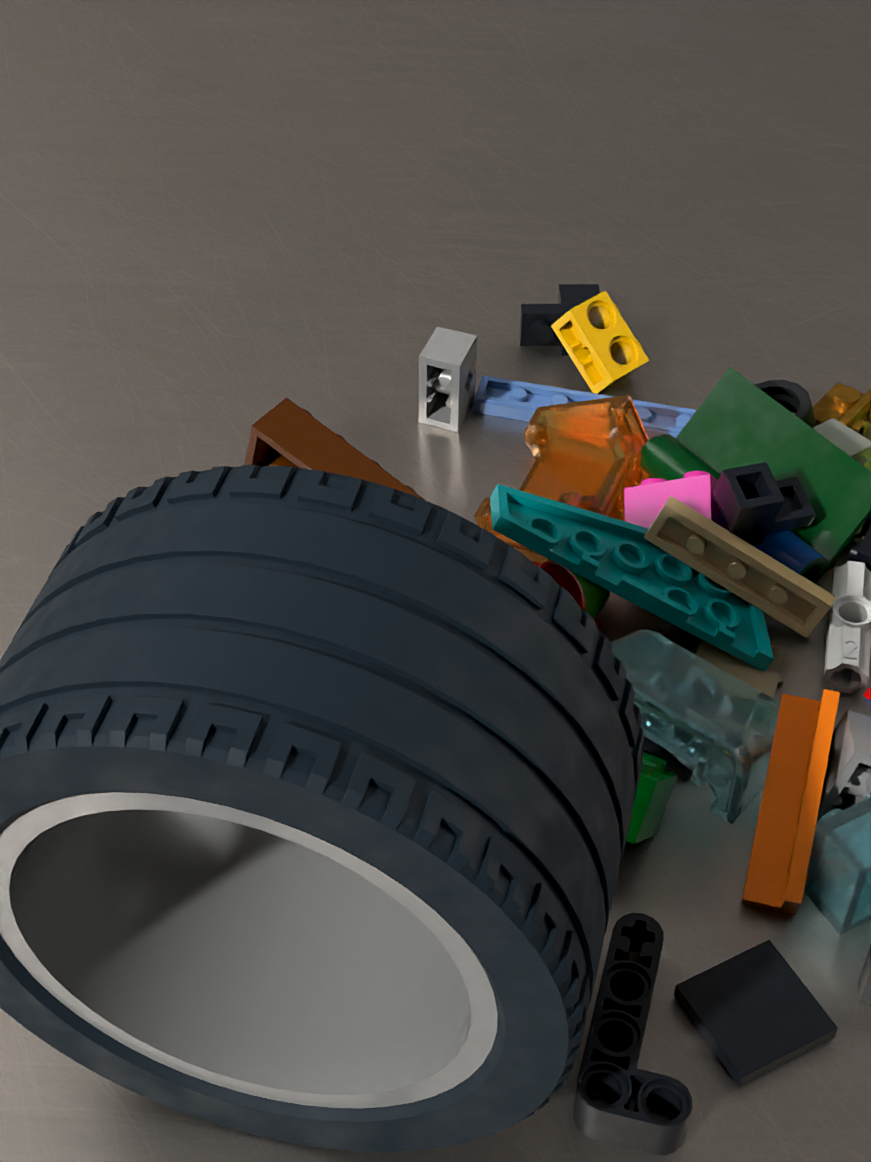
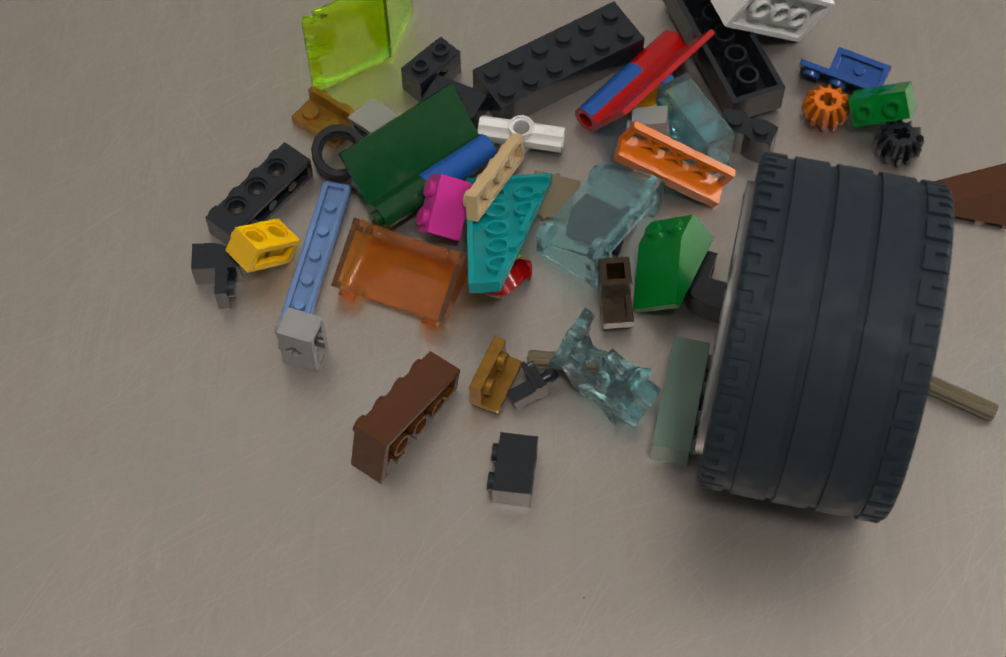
camera: 90 degrees left, 15 degrees up
black brick [713,462,816,545] -> none
none -> black brick [205,142,313,245]

